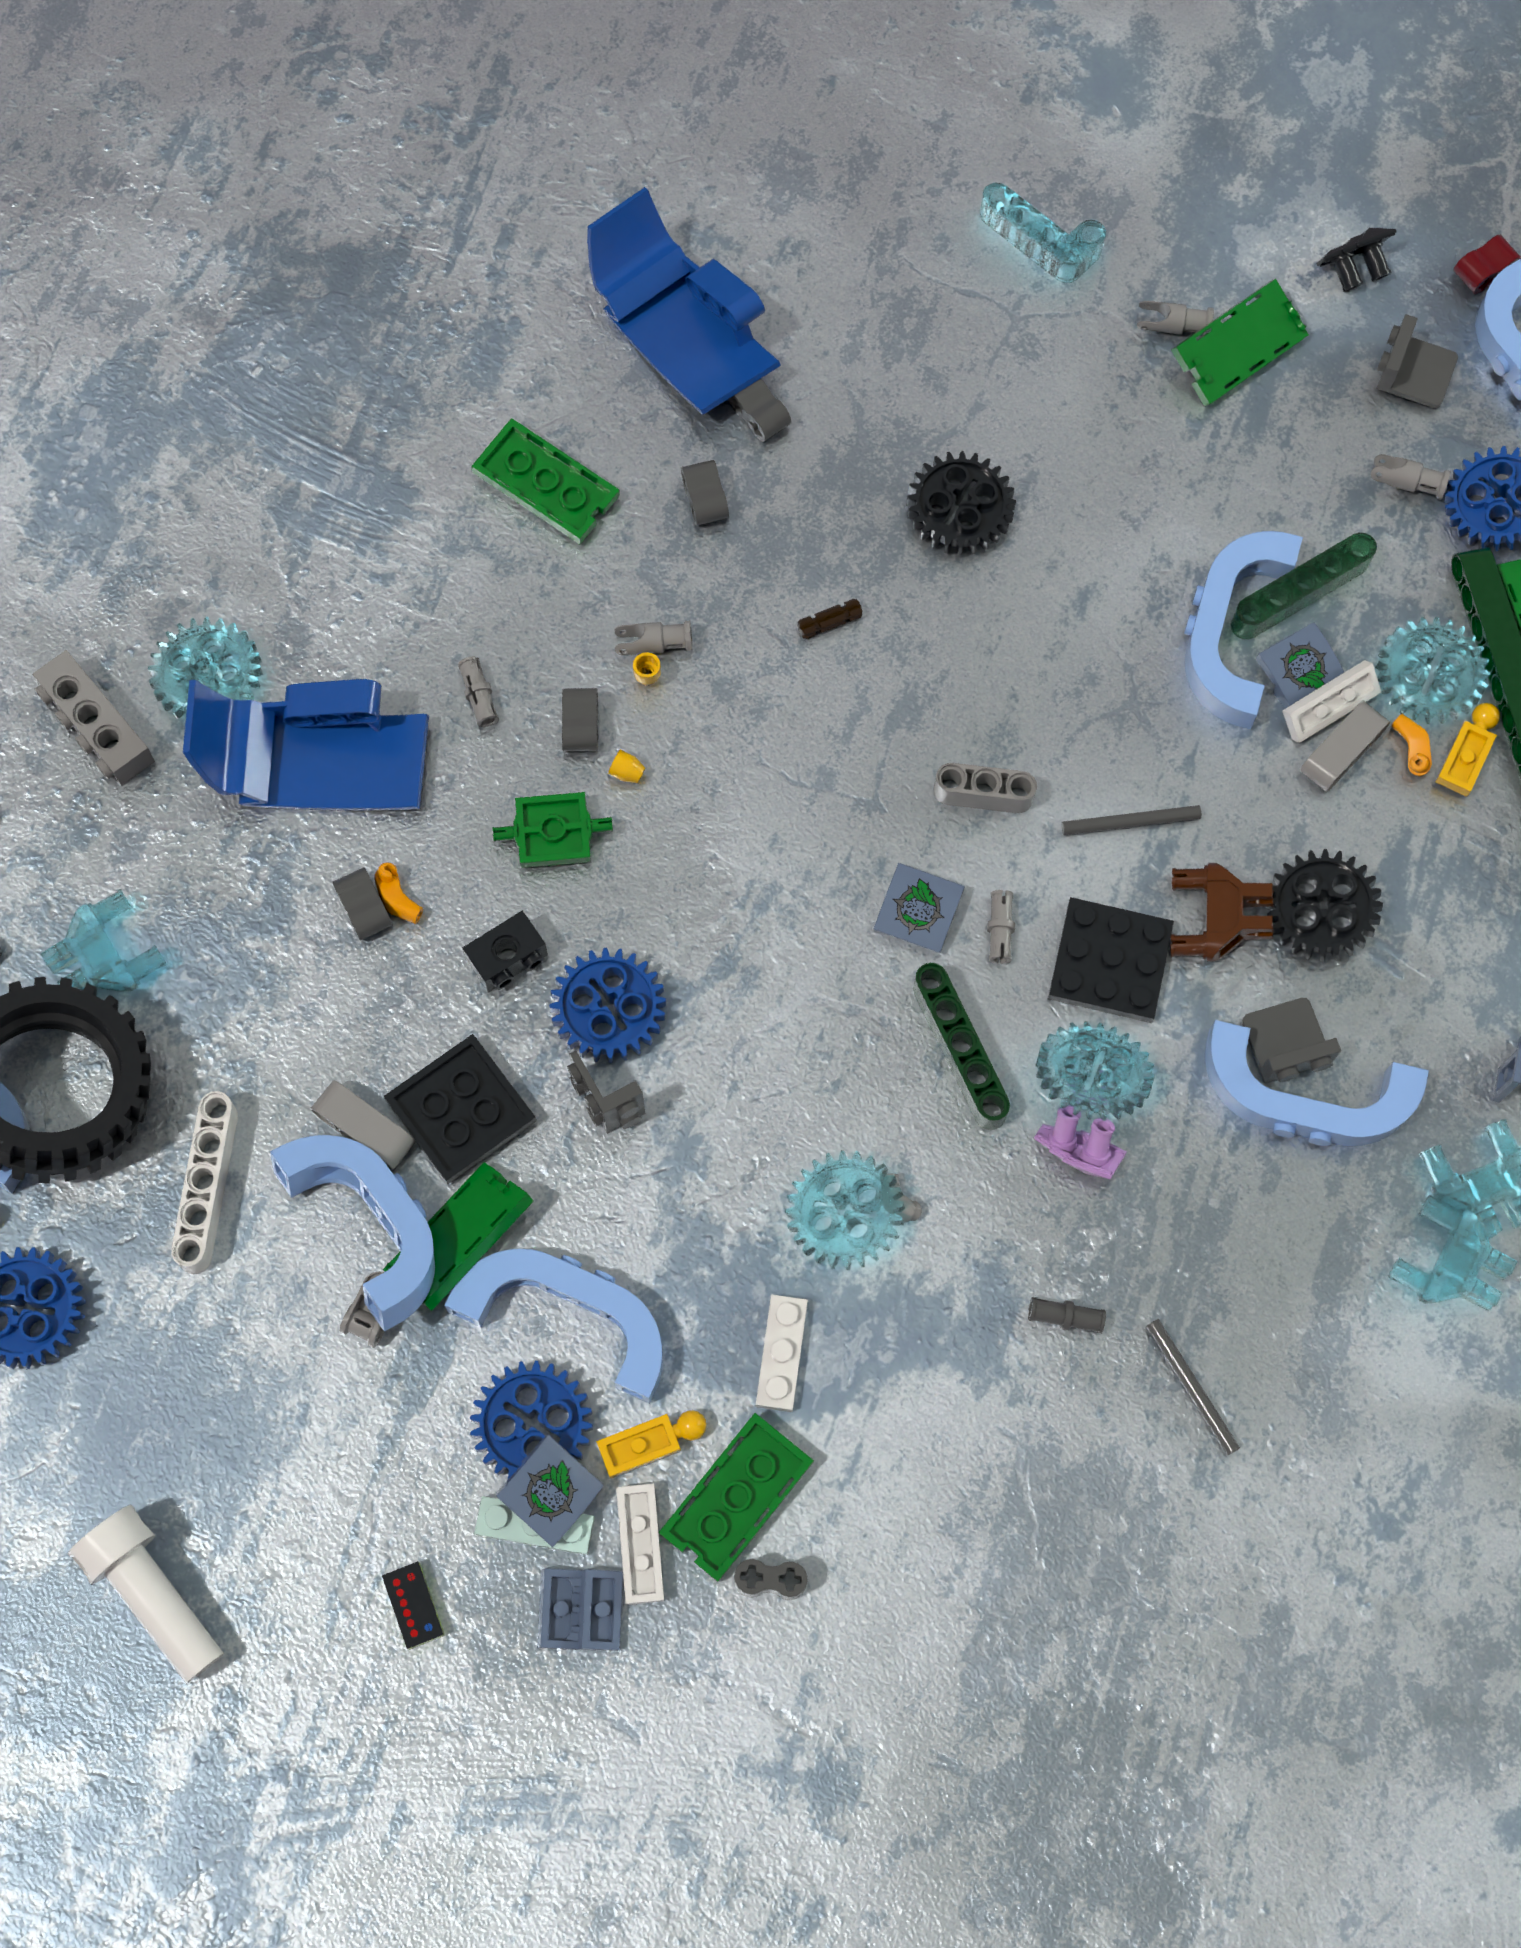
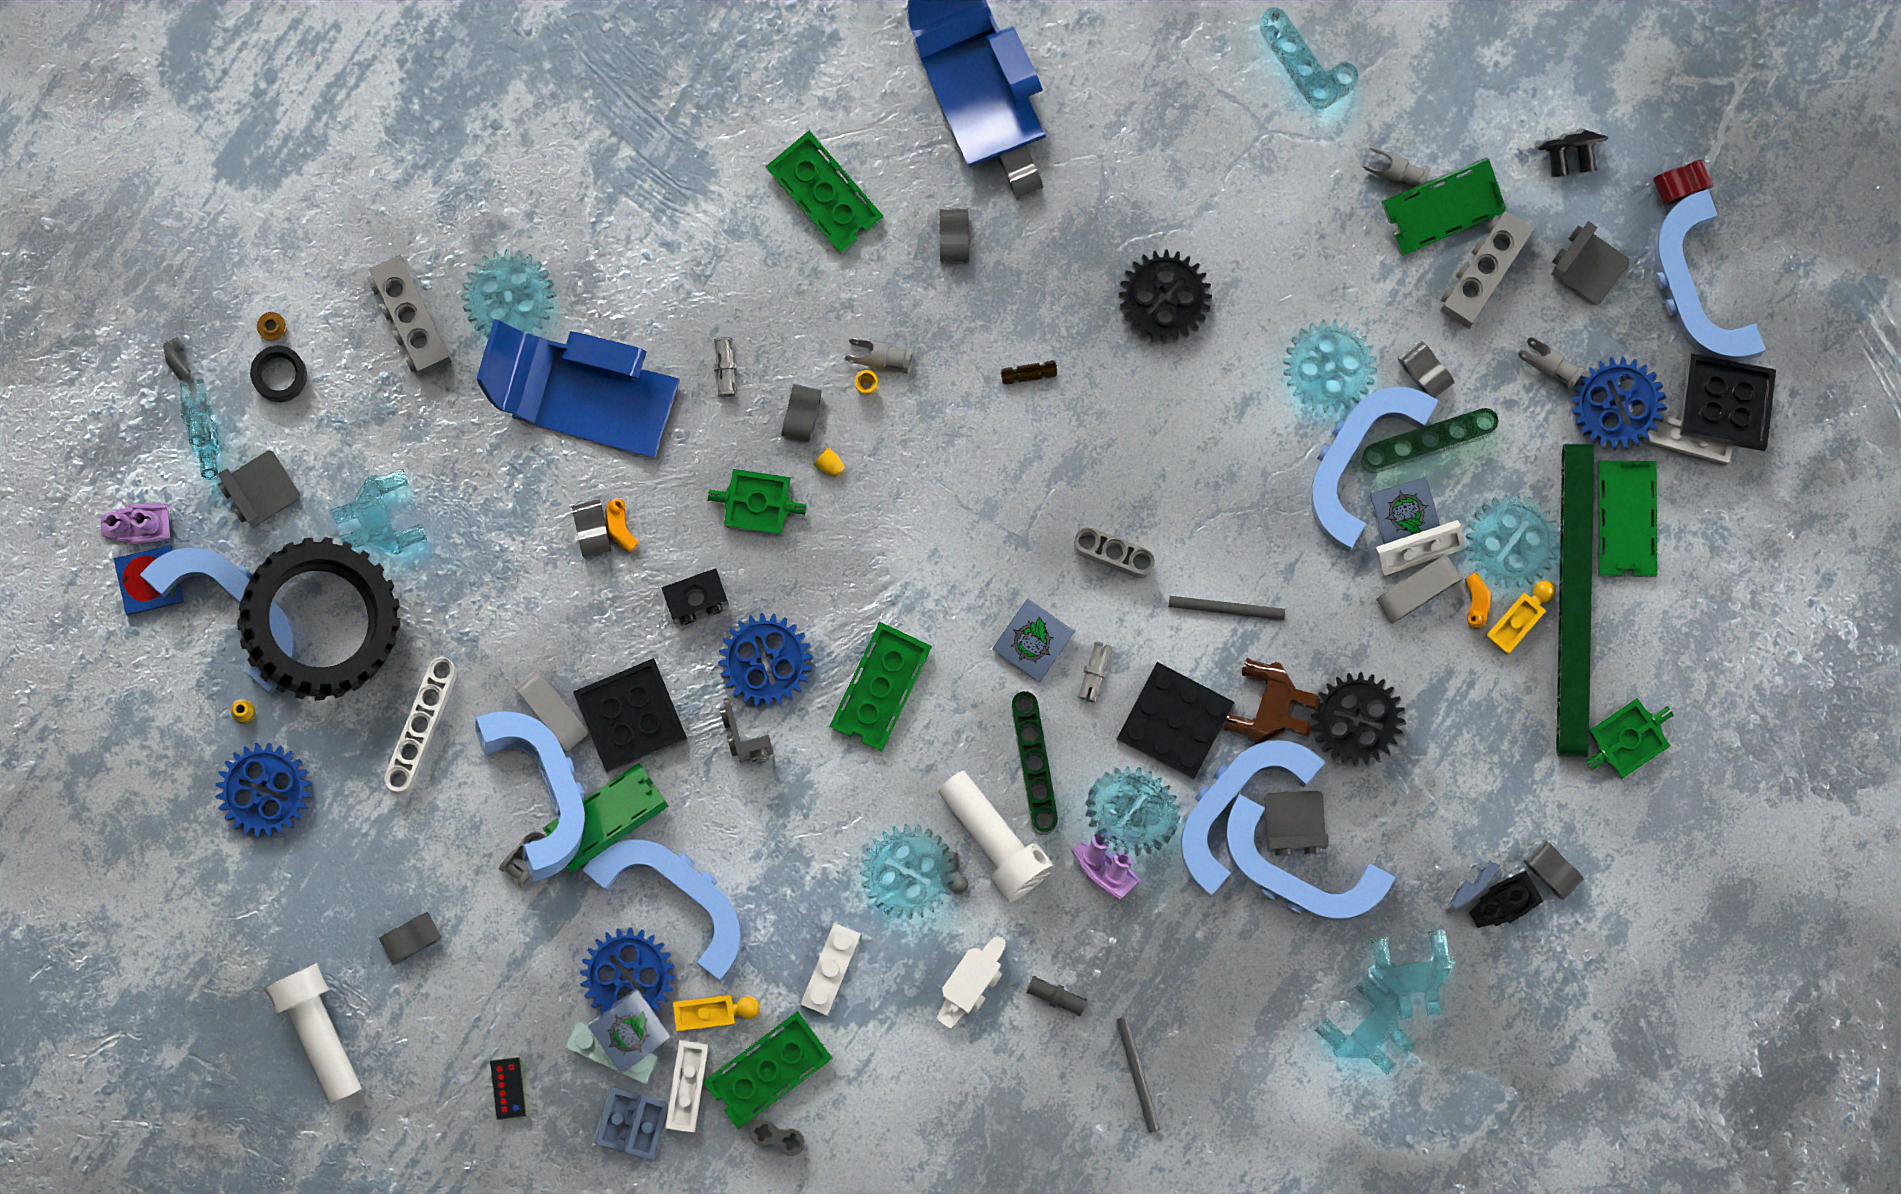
camera: 15 degrees right, 10 degrees up
none -> dark grey axle [379,912,442,965]
none -> green piece [829,621,932,752]
none -> white hinge [936,936,1006,1029]
none -> white piece [938,771,1055,903]
none -> light blue arch [1181,740,1325,898]
none -> clear light blue gear [1283,319,1377,413]
none -> dark grey axle [1398,341,1455,398]
none -> light grey brick [1440,210,1534,329]

